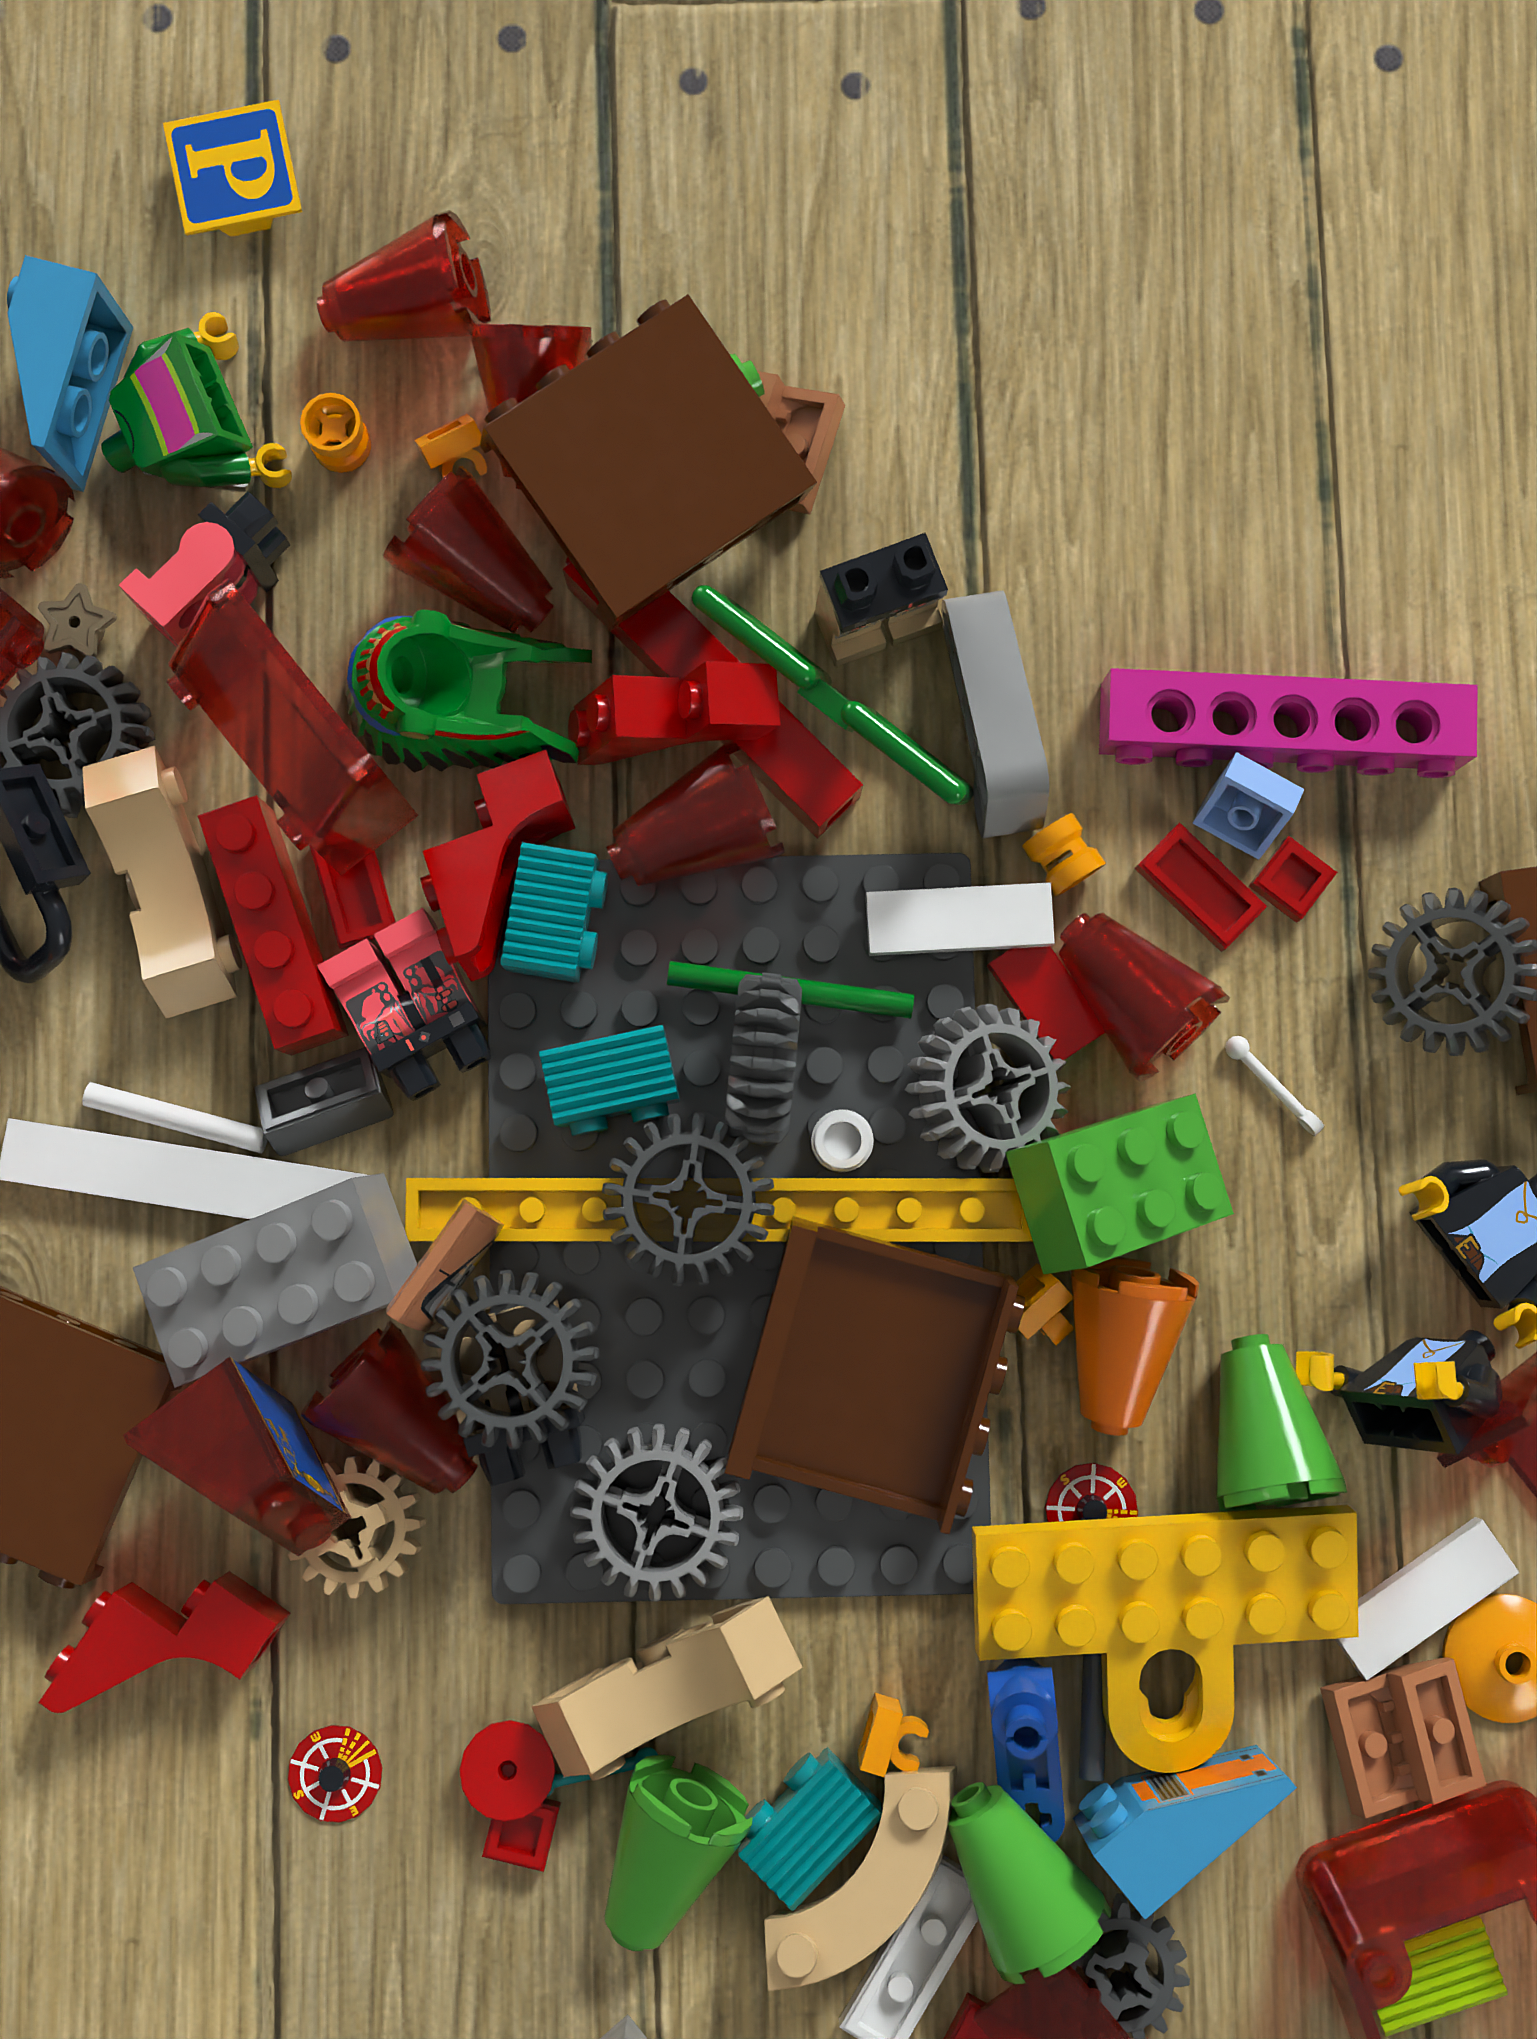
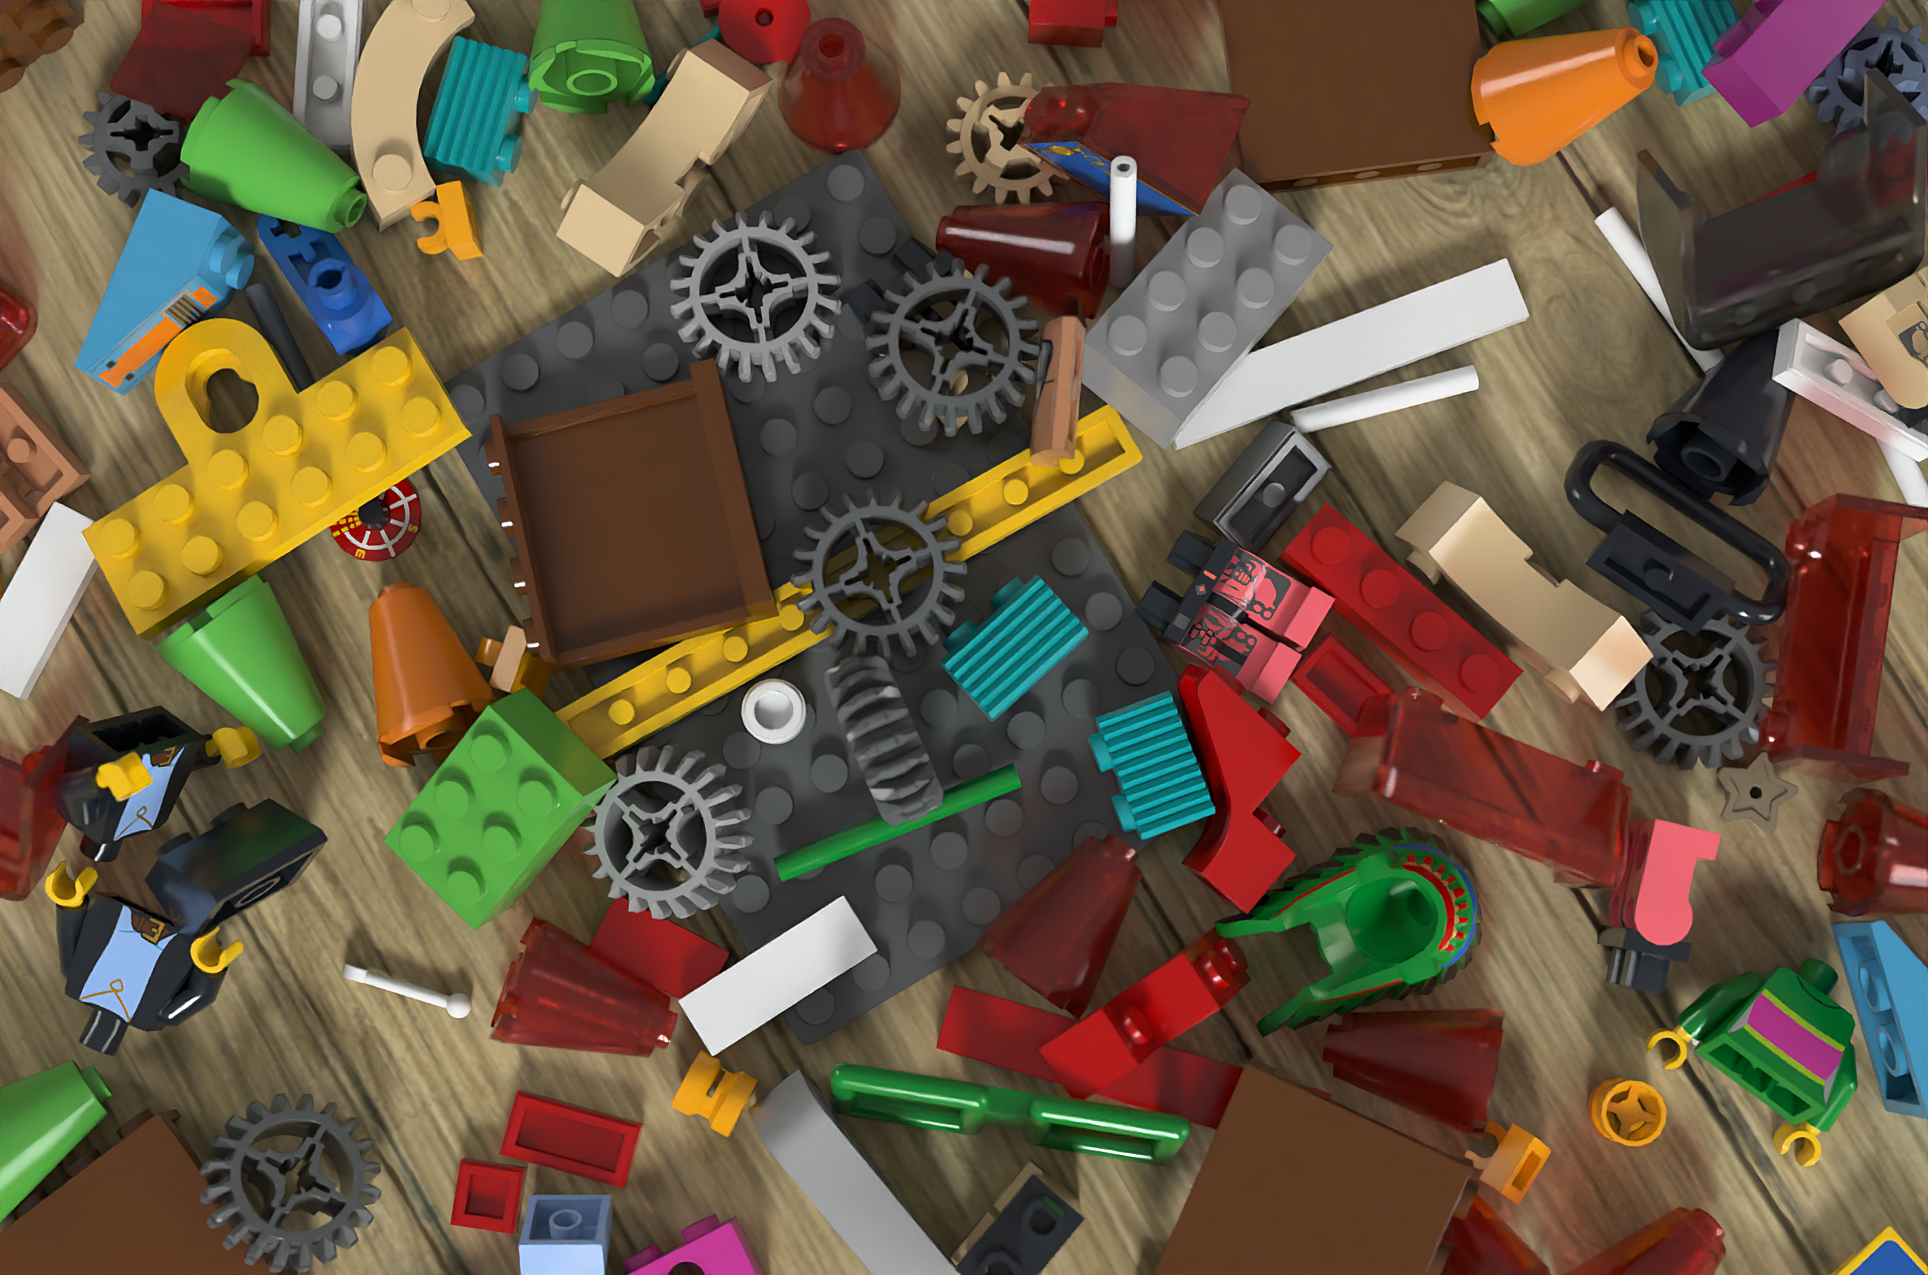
camera: 155 degrees right, 0 degrees up
none -> black slope [144,798,329,944]
none -> clear red cone [777,17,901,155]
none -> white piece [1110,156,1137,288]

